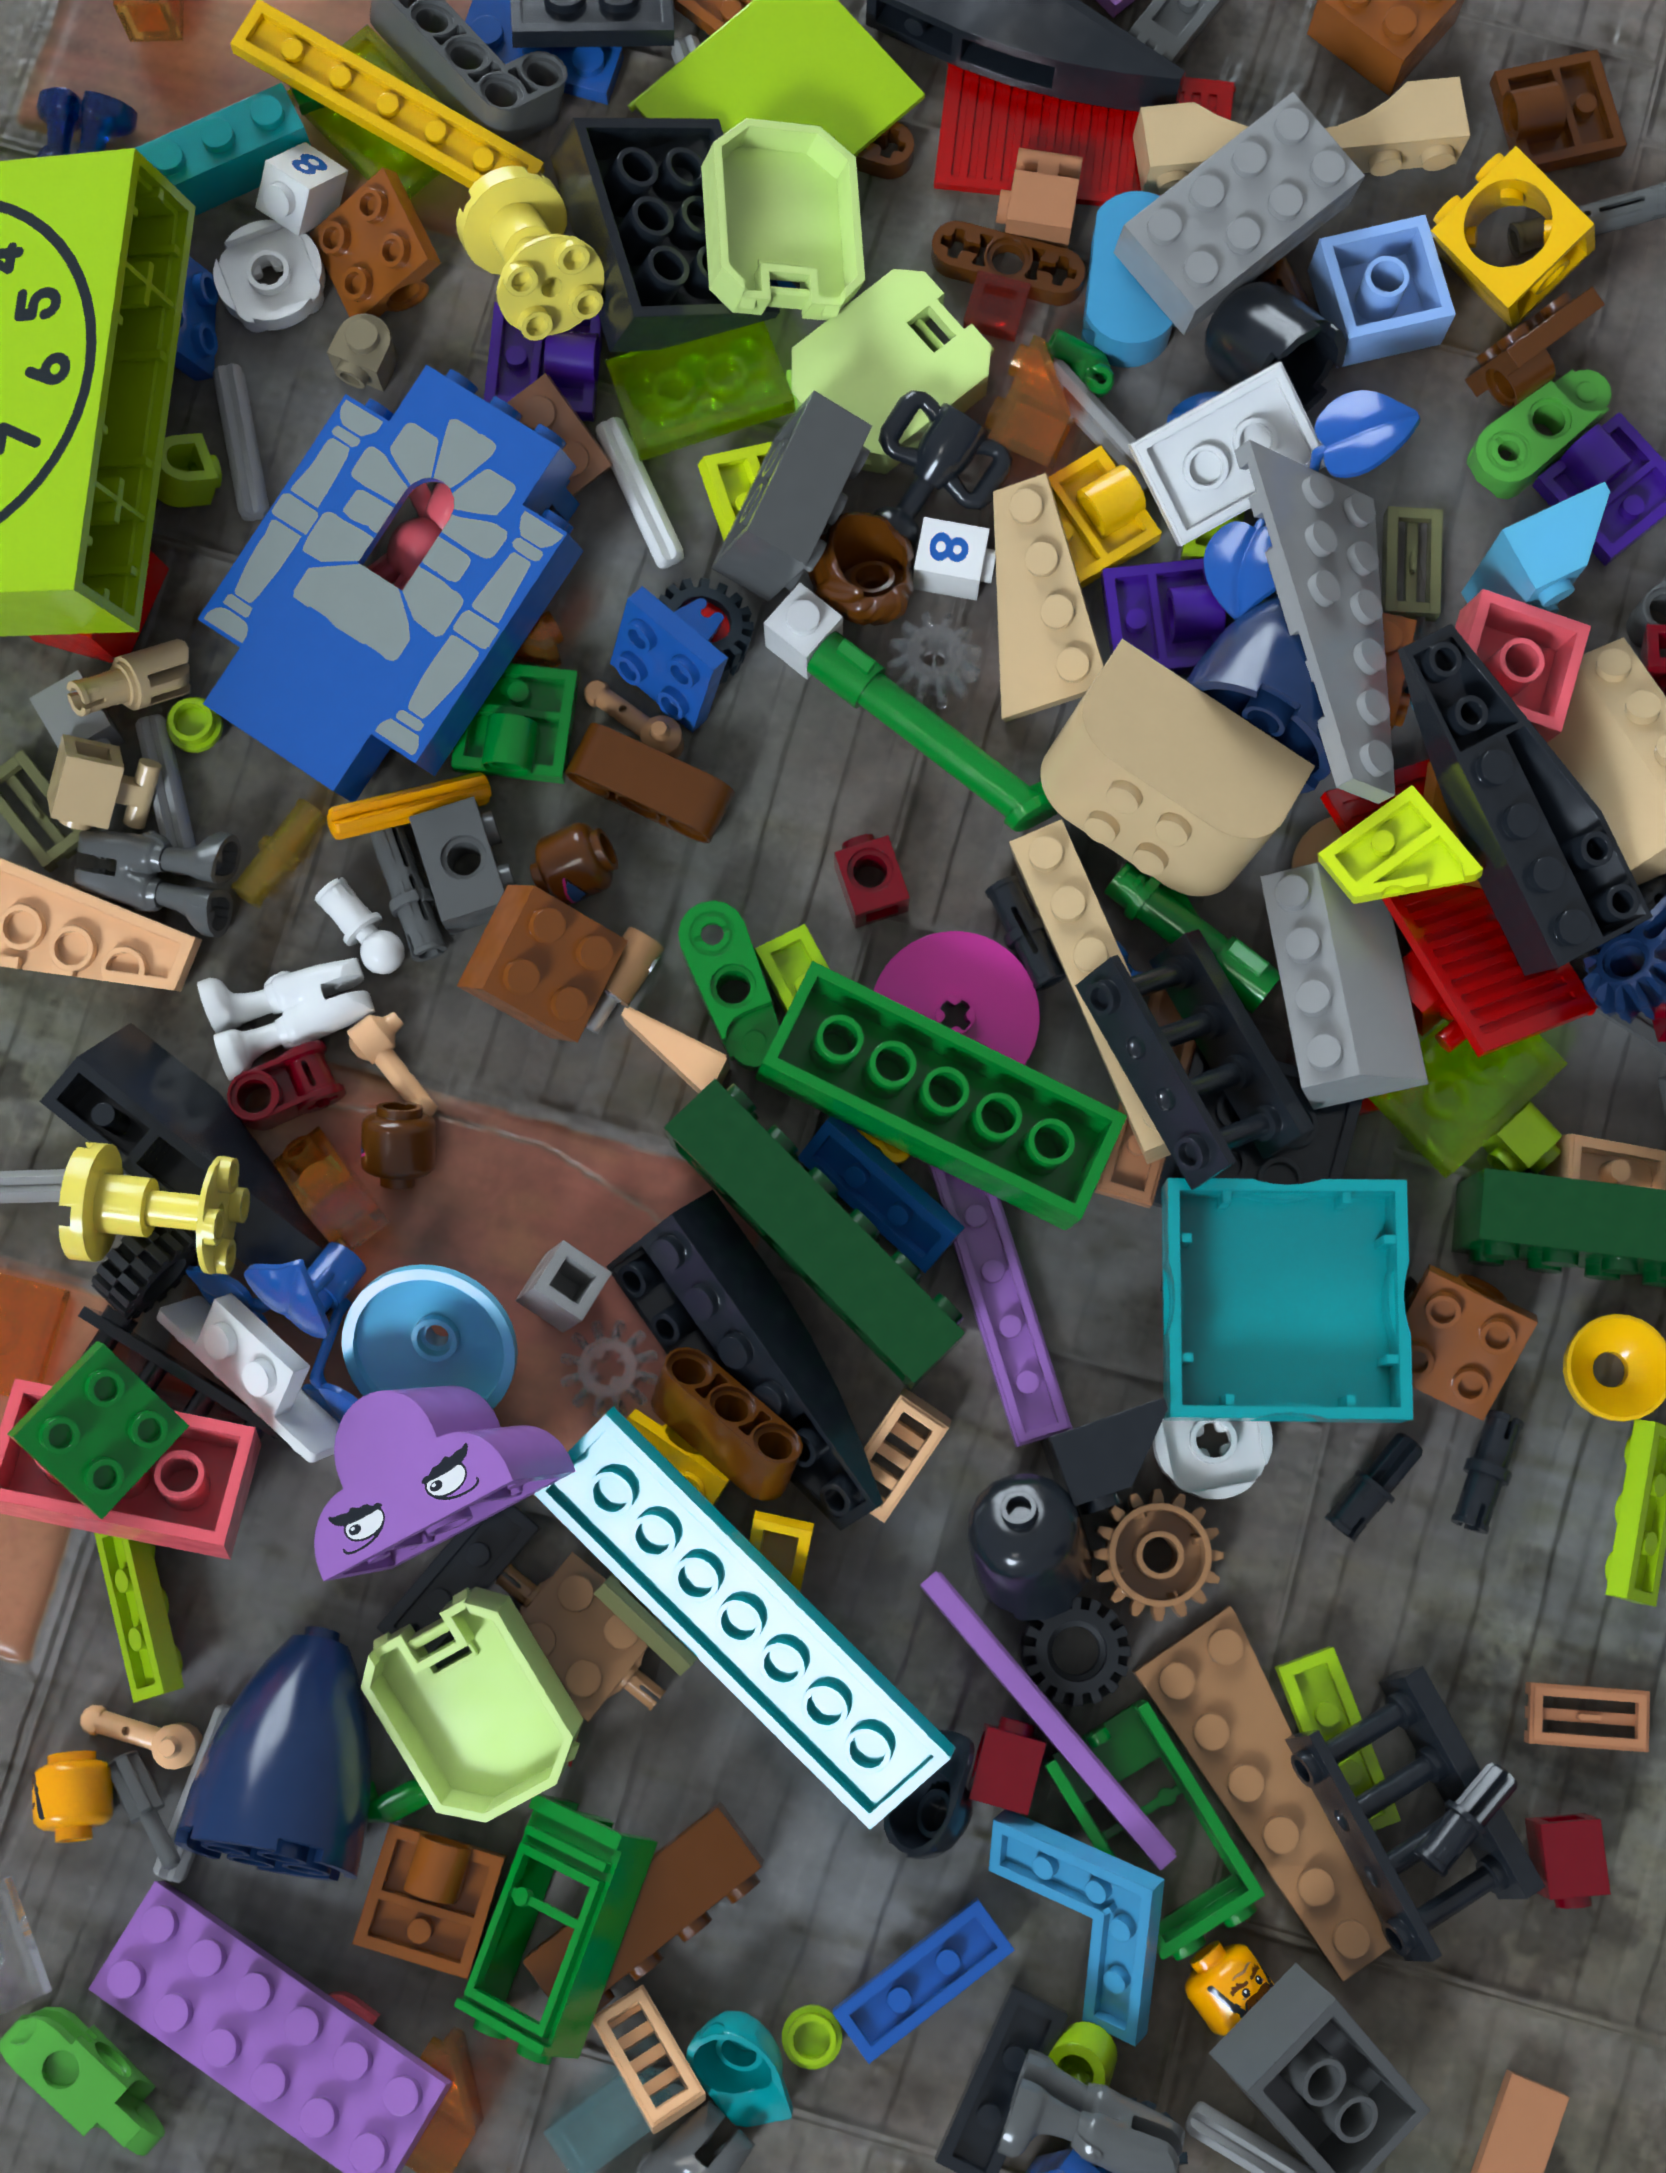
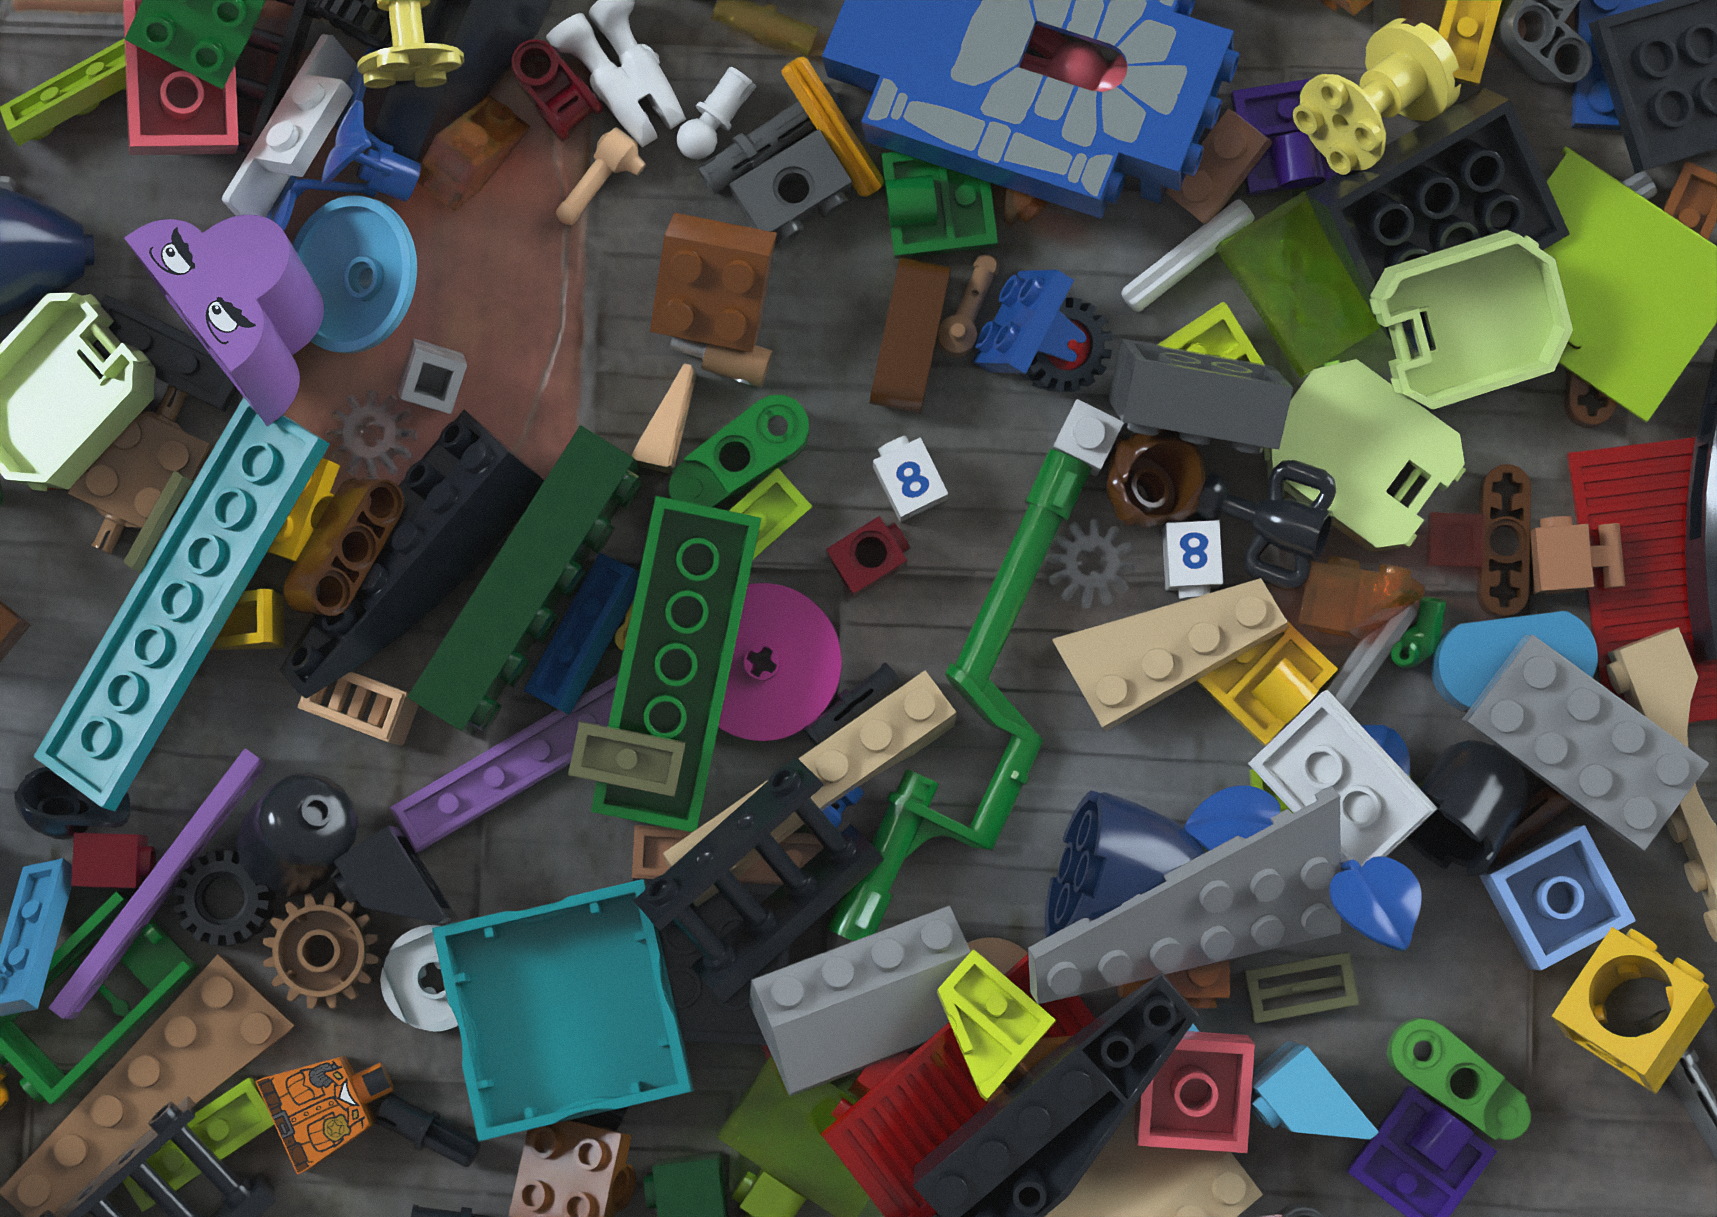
camera: 75 degrees right, 5 degrees up
reddish brown head [361,1101,437,1189] -> none
reddish brown head [530,822,618,905] -> none
tan brick [1040,639,1315,896] -> none
dark purple plate [1100,558,1226,675] -> none
reddish brown plate [1465,286,1605,409] -> none
none -> torso [255,1055,394,1175]
none -> olive plate [568,721,686,797]
none -> white brick [873,436,948,523]

